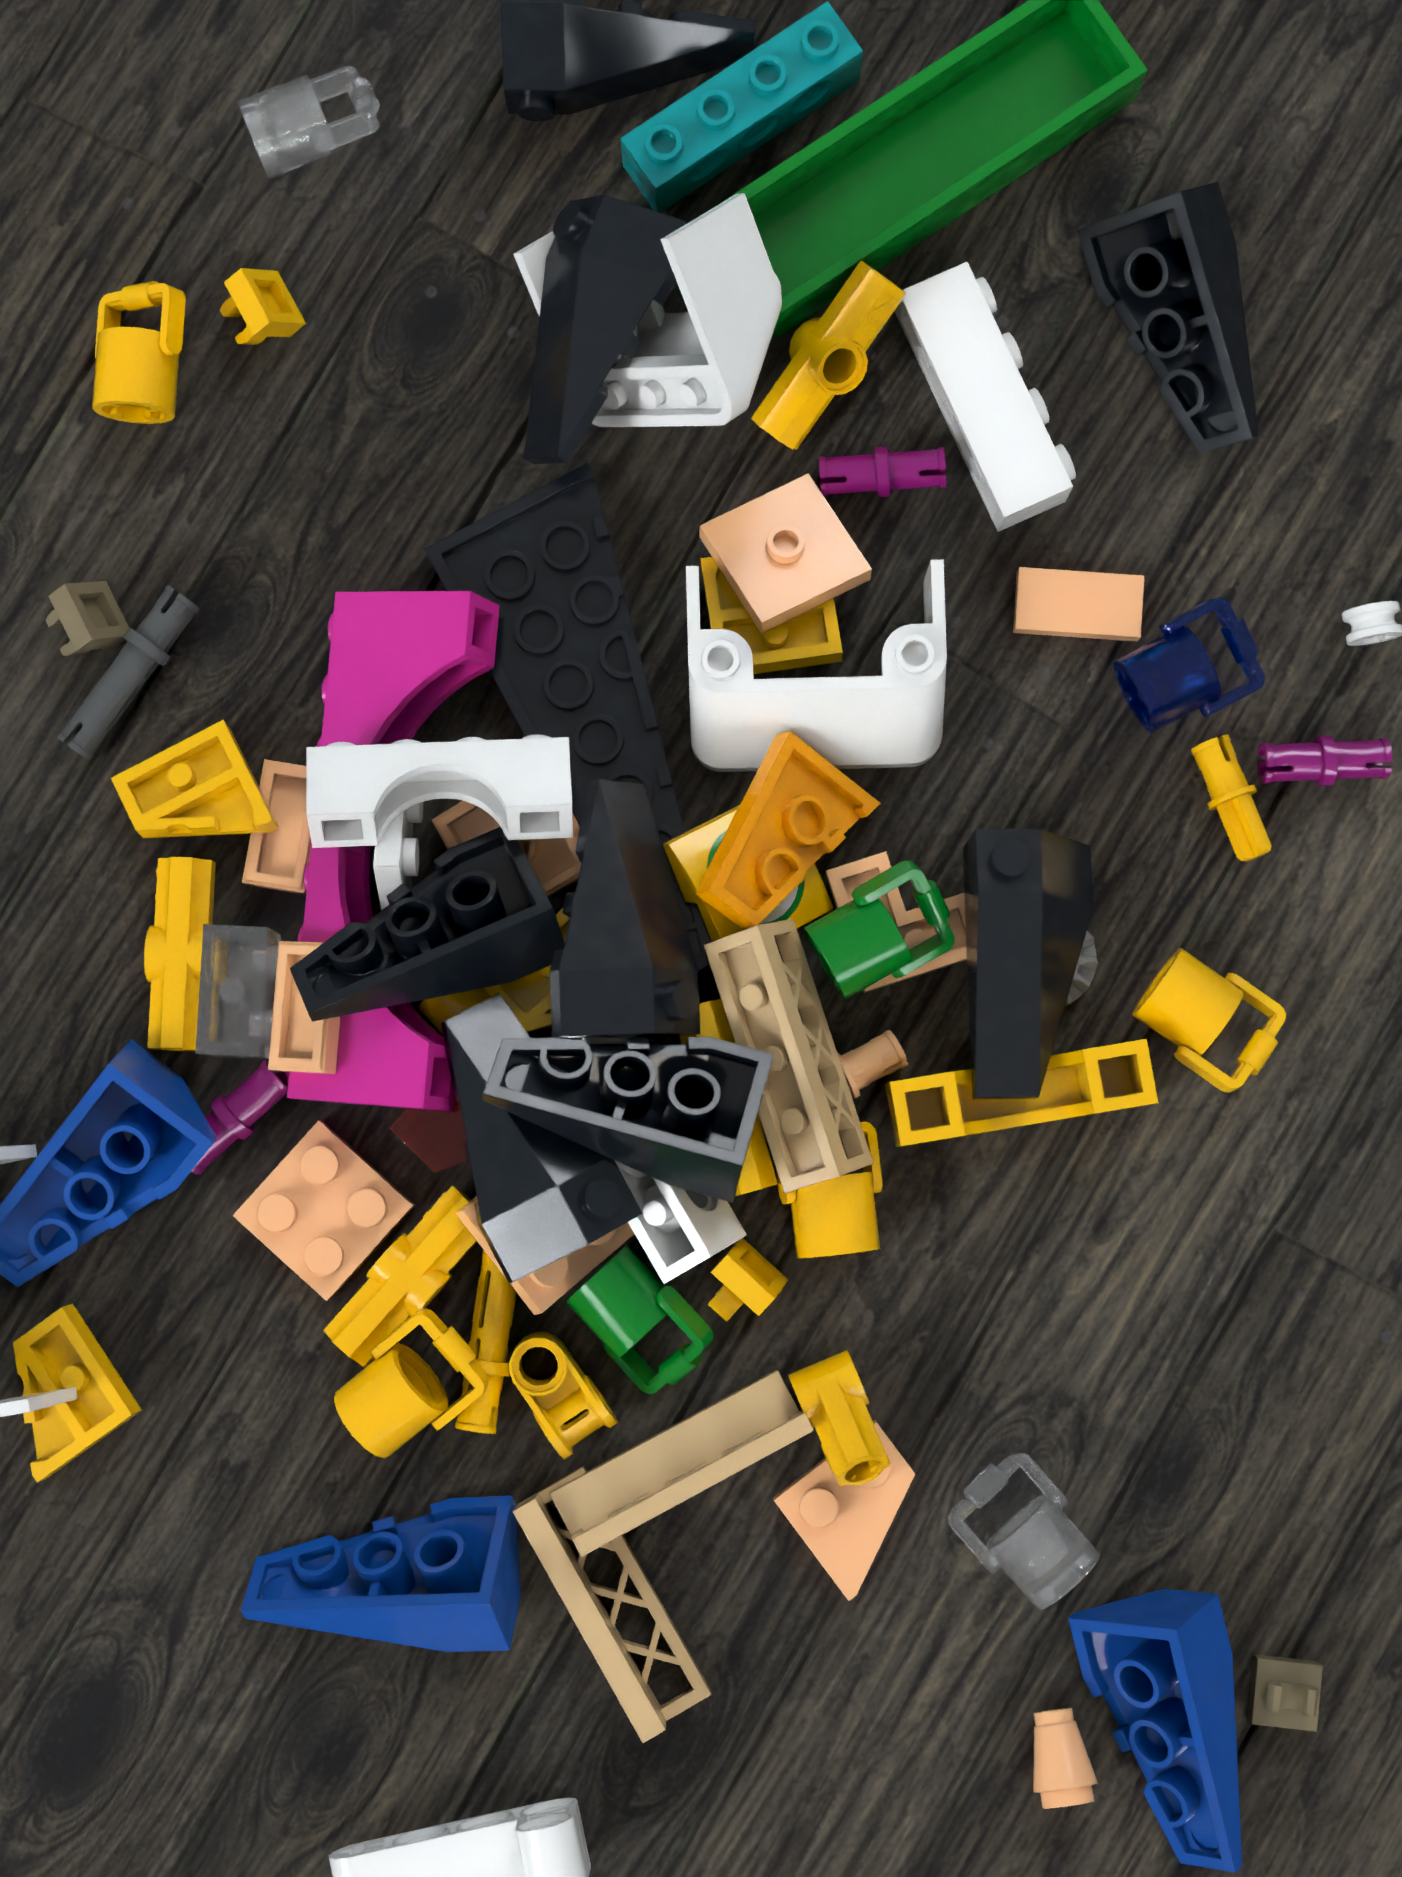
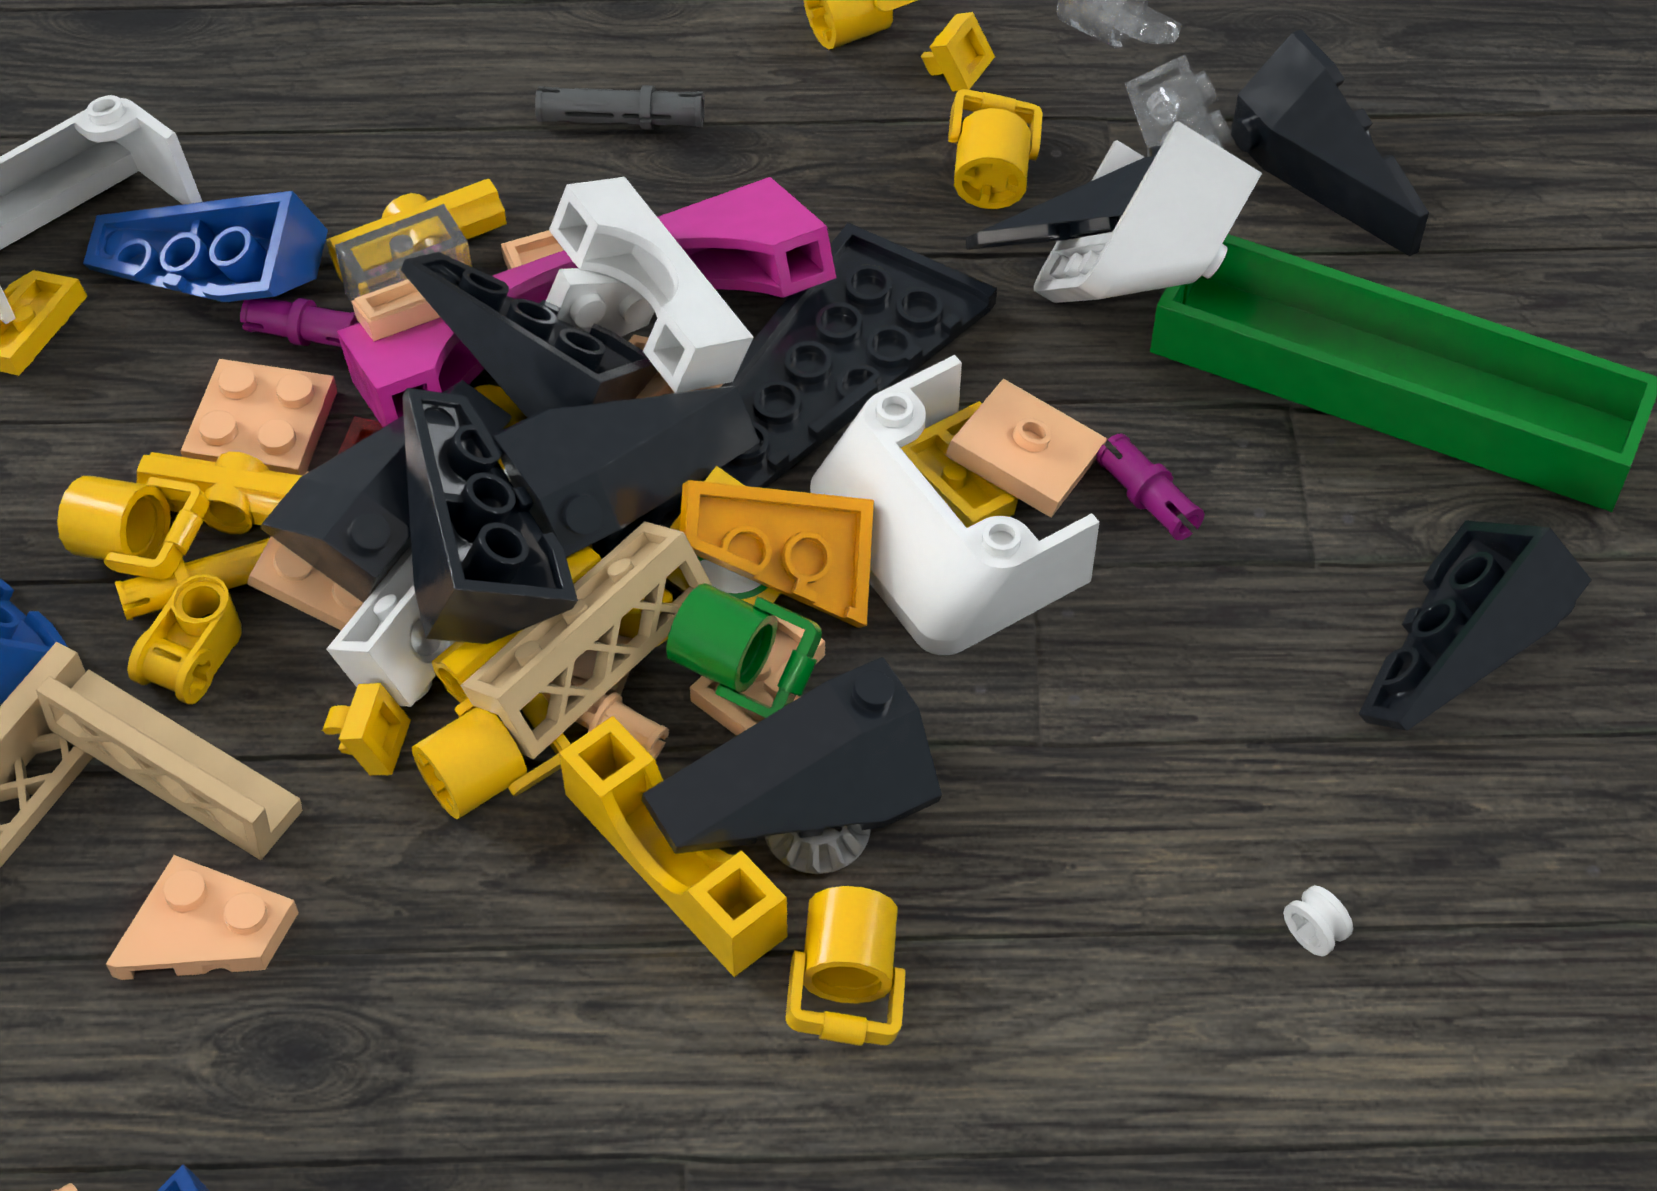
camera: 55 degrees right, 30 degrees down
dark tan tile [46,581,129,656] -> none
yellow wing [111,720,279,838] -> none
green piece [566,1245,714,1394] -> none
teal brick [620,1,863,213] -> none
yellow piece [751,261,907,450] -> none
yellow piece [788,1350,891,1487] -> none
white brick [895,262,1076,532] -> none
clear piece [948,1453,1100,1610] -> none
light nougat tile [1013,567,1144,642] -> none
clear blue piece [1113,598,1265,733] -> none
yellow axle [1191,734,1272,861] -> none
magenta pin [1257,735,1393,786] -> none
none -> yellow piece [948,89,1043,209]
none -> clear bracket [1124,54,1233,151]

